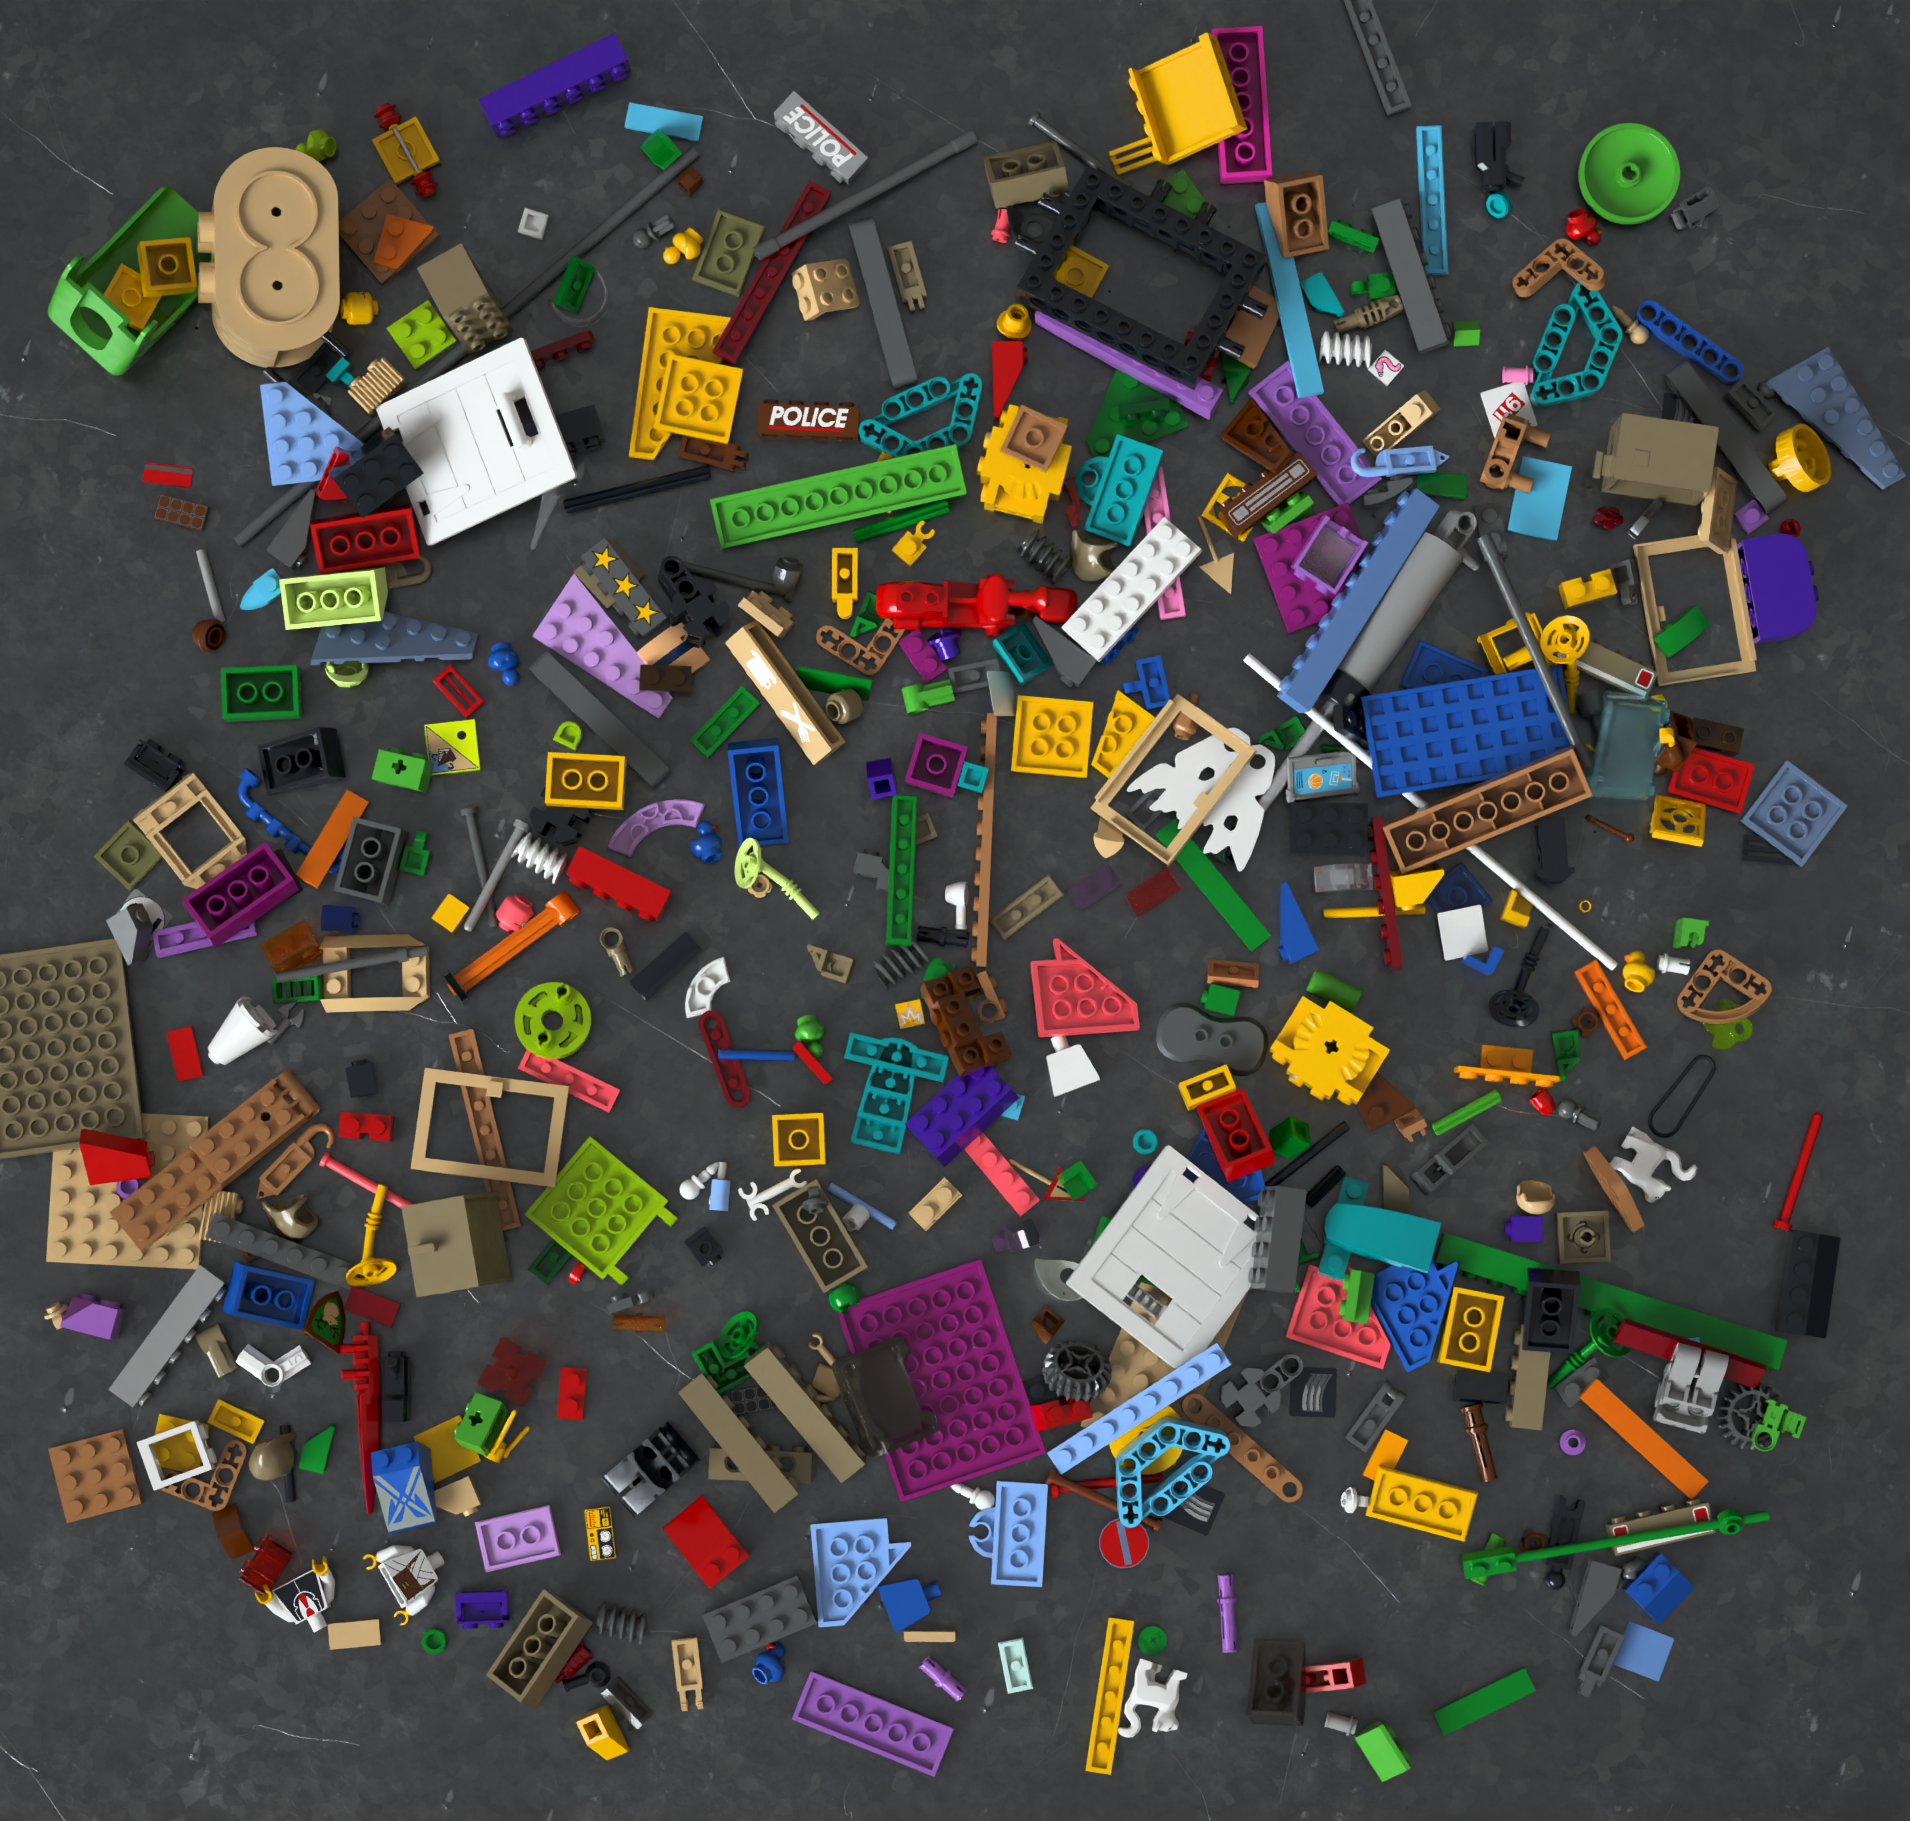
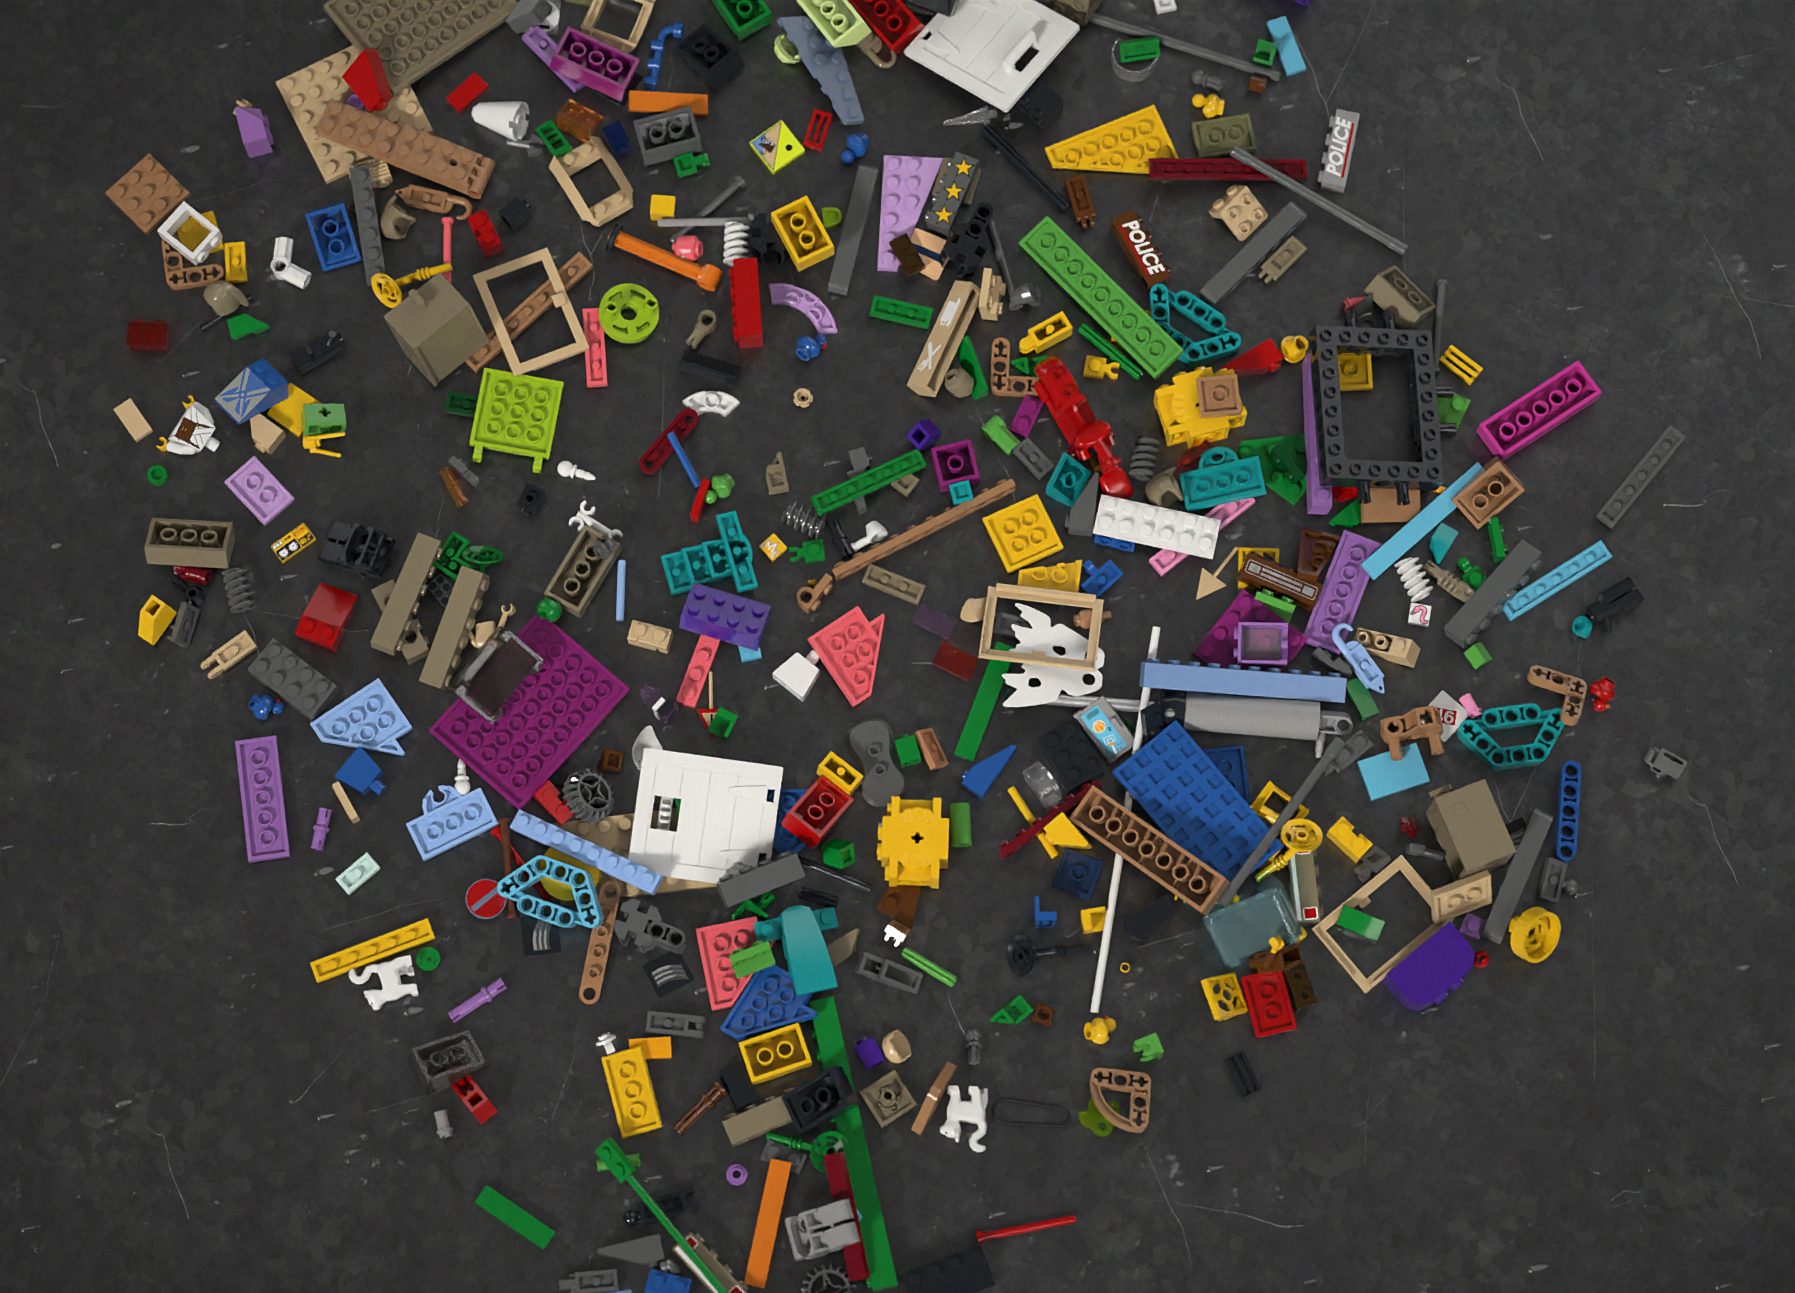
camera: 60 degrees right, 10 degrees down
light grey brick [108,1265,228,1408] -> none
dark tan piece [195,1322,239,1378] -> none
reddish brown slope [212,1503,255,1560] -> none
torso [255,1556,335,1632] -> none
dark grey bar [276,945,429,983] -> none
shield [302,1291,345,1355] -> none
red piece [340,1322,381,1515] -> none
dark red tile [343,1286,401,1328] -> none
bright green brick [372,747,434,793] -> none
dark purple hinge [455,1590,510,1629] -> none
clear red brick [478,1337,549,1407] -> none
dark red plate [530,330,595,369] -> none
red plate [557,1367,587,1420] -> none
red tile [568,1261,587,1285] -> none
yellow plate [654,354,743,444] -> none
light blue piece [709,1162,731,1211] -> none
blue slope [728,738,789,848] -> none
yellowish green dish [735,838,820,920] -> none
yellow brick [772,1113,826,1167] -> none
white hose [842,1204,869,1232] -> none
reddish brown bracket [920,965,1012,1077] -> none
dark purple piece [927,628,962,660] -> none
white sticker [987,671,1017,716] -> none
yellow panel [1128,32,1247,165] -> none
teal tile [1133,1129,1158,1154] -> none
green slope [1256,716,1306,750] -> none
bright green slope [1353,1719,1411,1782] -> none
white sticker [1437,905,1488,961] -> none
light orange bracket [1454,1045,1561,1087] -> none
reddish brown plate [1519,1529,1548,1552] -> none
red hose [1529,1087,1556,1116] -> none
orange tile [1574,959,1647,1060] -> none
bright green dish [1578,123,1680,225] -> none
reddish brown hinge [1585,814,1634,843] -> none
tan bar [1611,305,1649,344] -> none
white pin [1656,953,1690,975] -> none
sand blue plate [1740,760,1848,867] -> none
sand blue wing [1764,347,1906,490] -> none

